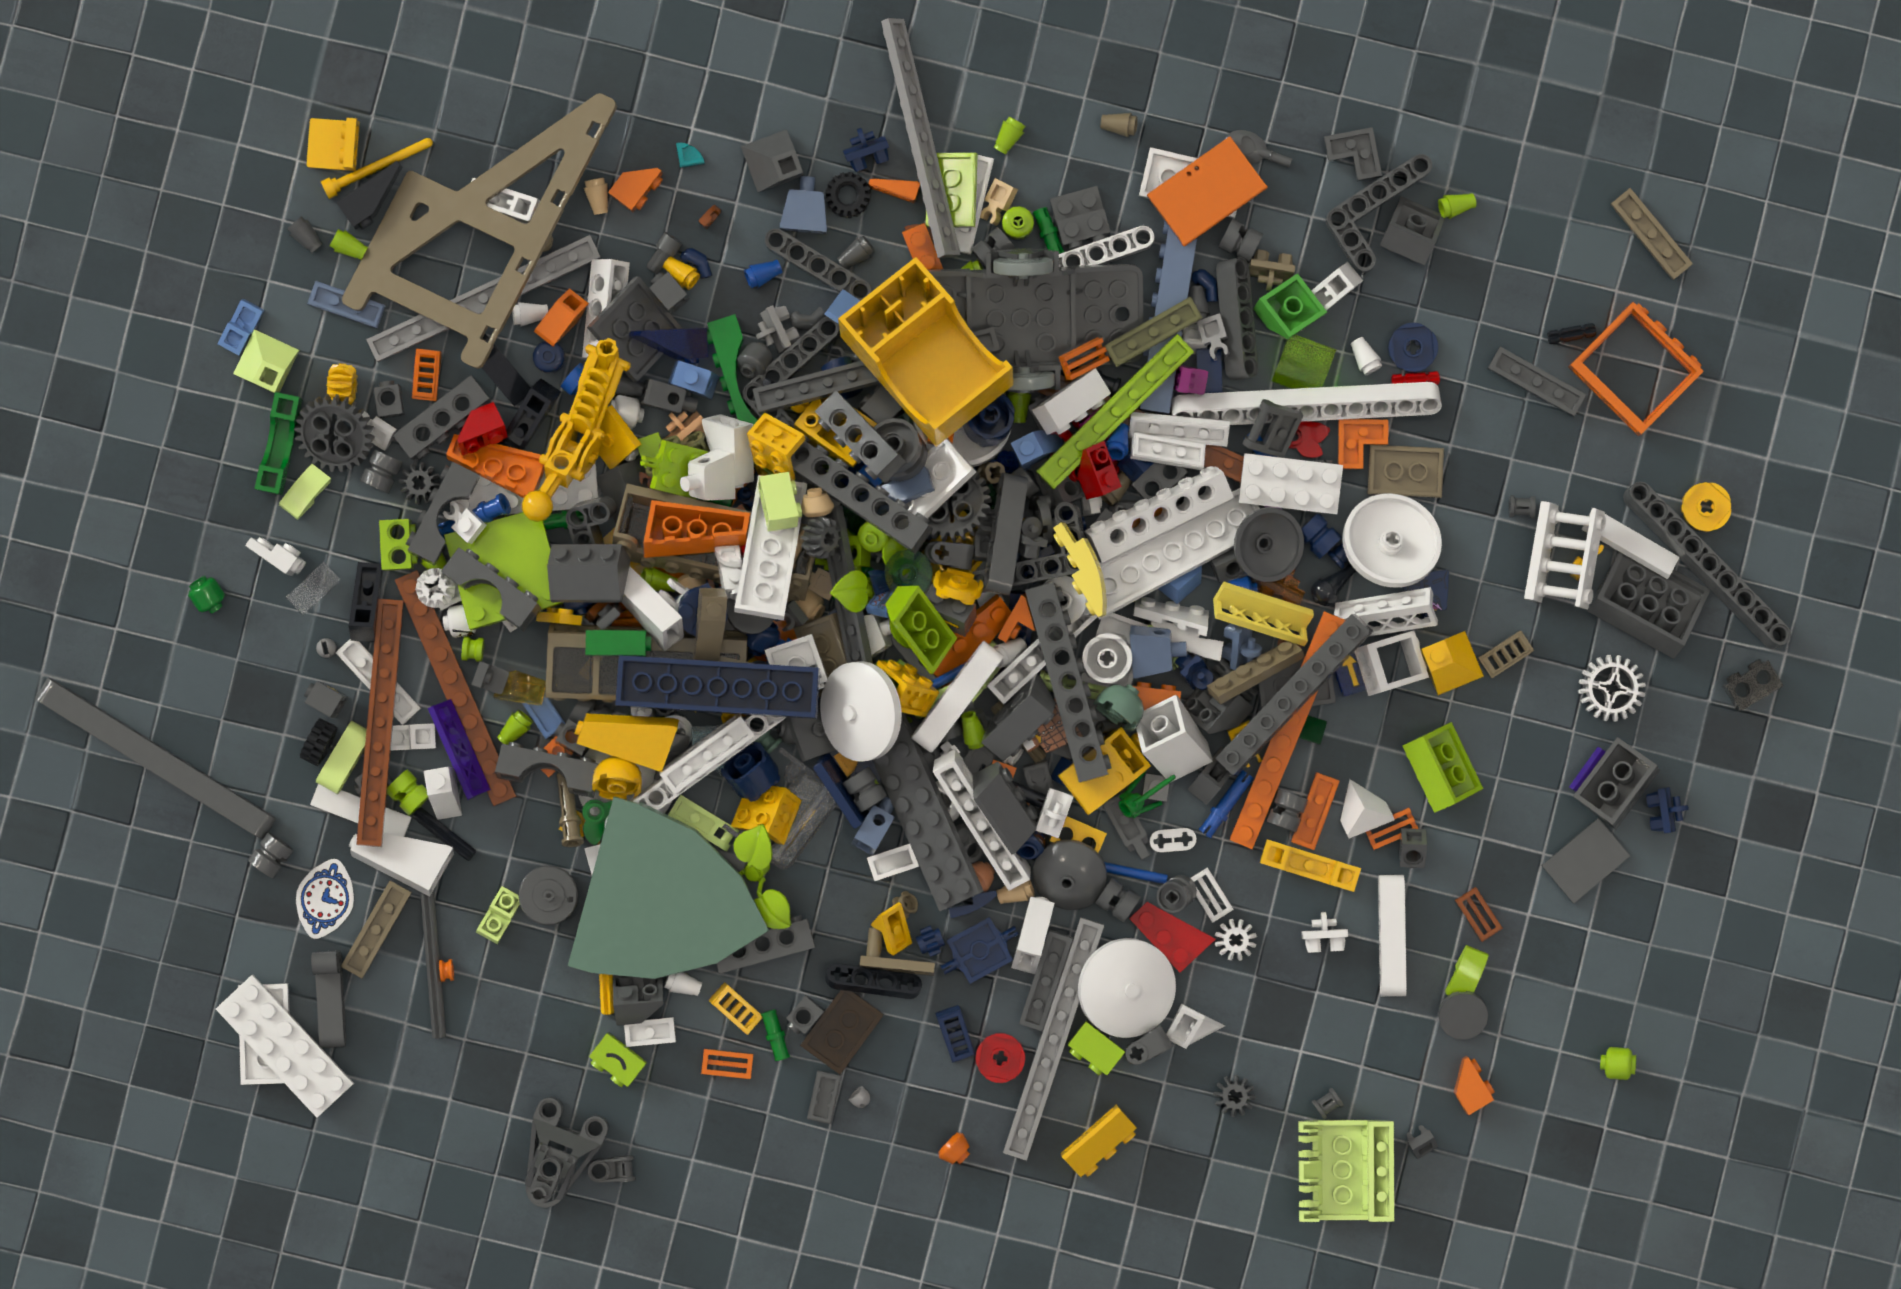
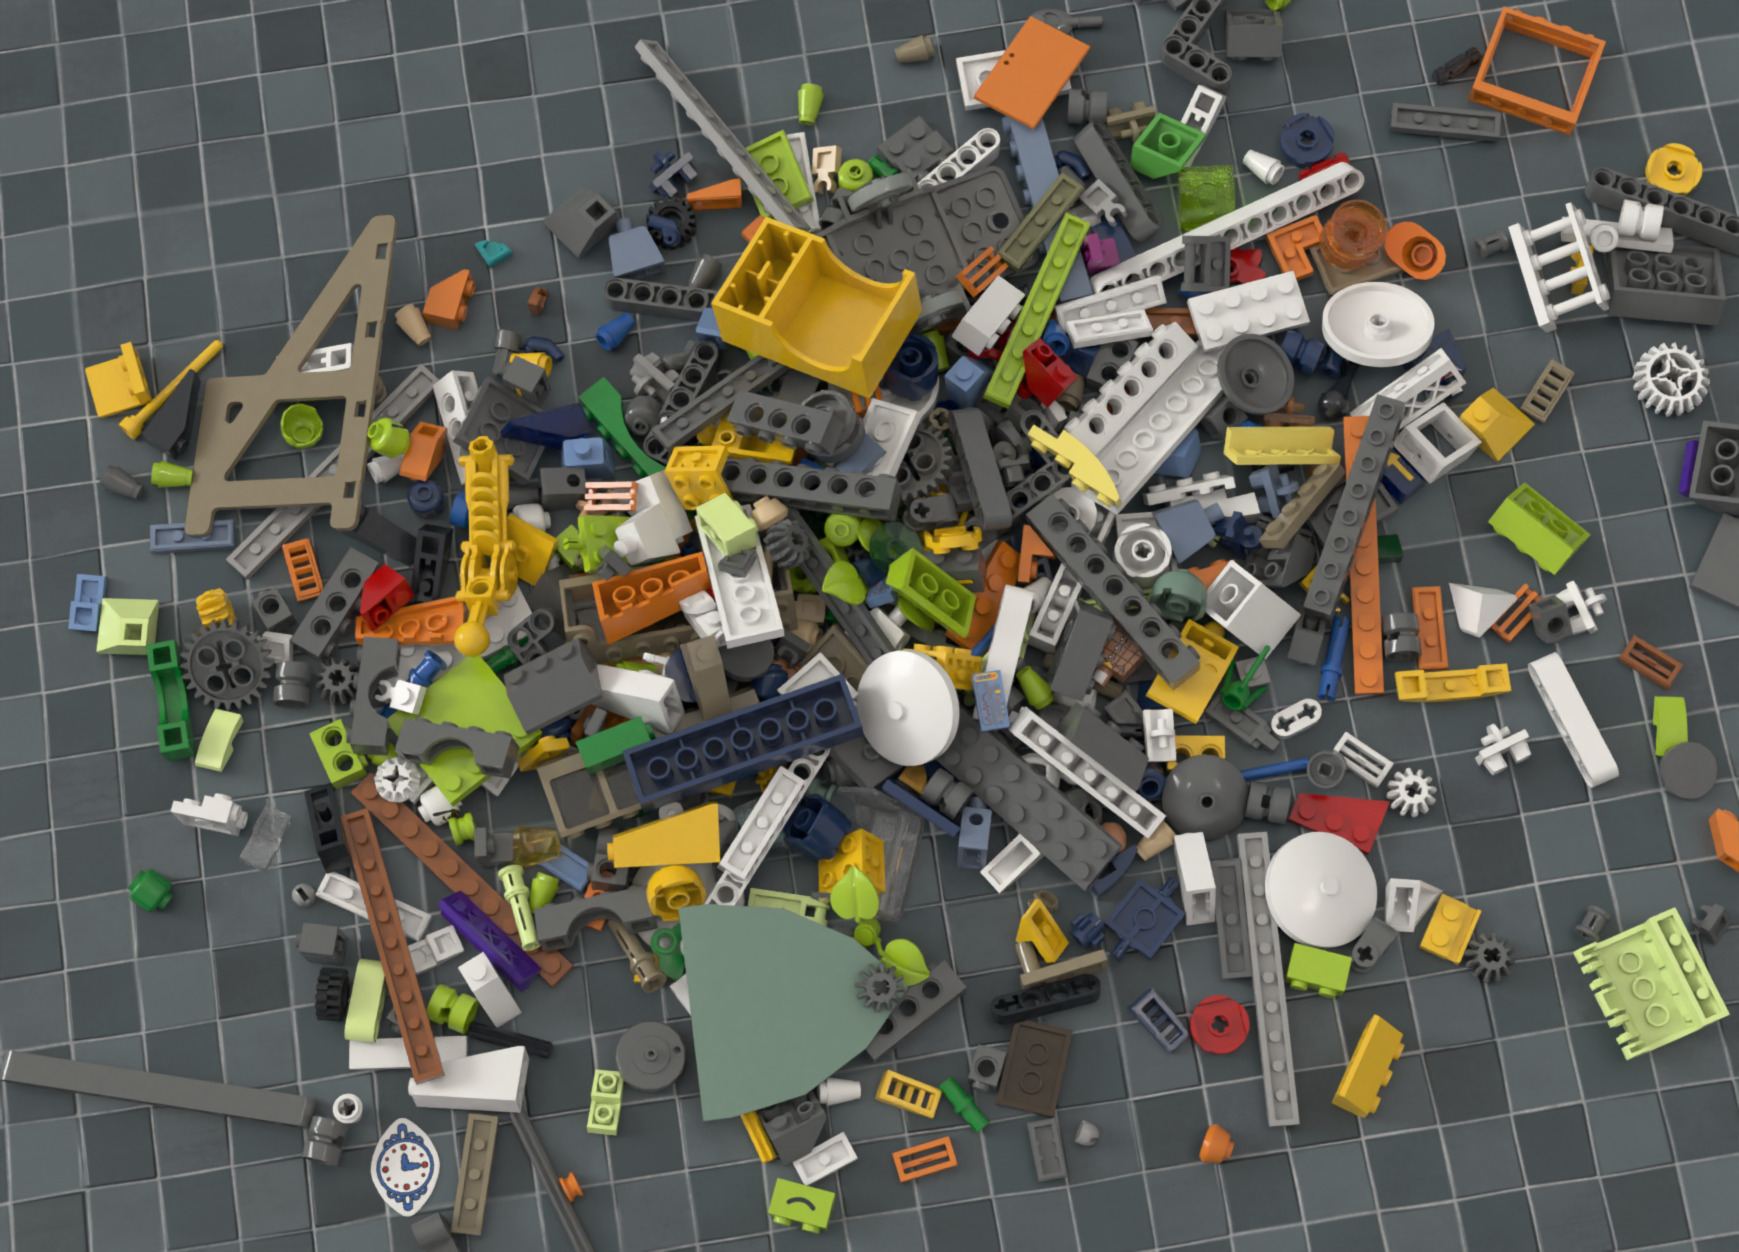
camera: 25 degrees left, 15 degrees down
none -> lime hair [281,403,323,449]
none -> white cone [333,1094,363,1123]
none -> lime head [367,417,410,459]
none -> yellowish green pin [498,864,540,951]
none -> tile [584,482,638,512]
none -> dark grey tile [596,545,631,581]
none -> dark blue arm [648,213,681,246]
none -> dark grey tile [718,550,757,578]
none -> dark grey gear [855,962,905,1013]
none -> medium blue tile [971,670,1010,732]
none -> clear orange wheel [1319,200,1387,270]
none -> orange piece [1385,222,1446,280]
none -> yellow plate [1419,894,1481,965]
none -> white hips [1556,581,1607,635]
none -> white tile [1590,224,1619,252]
none -> white wheel [1617,199,1664,241]

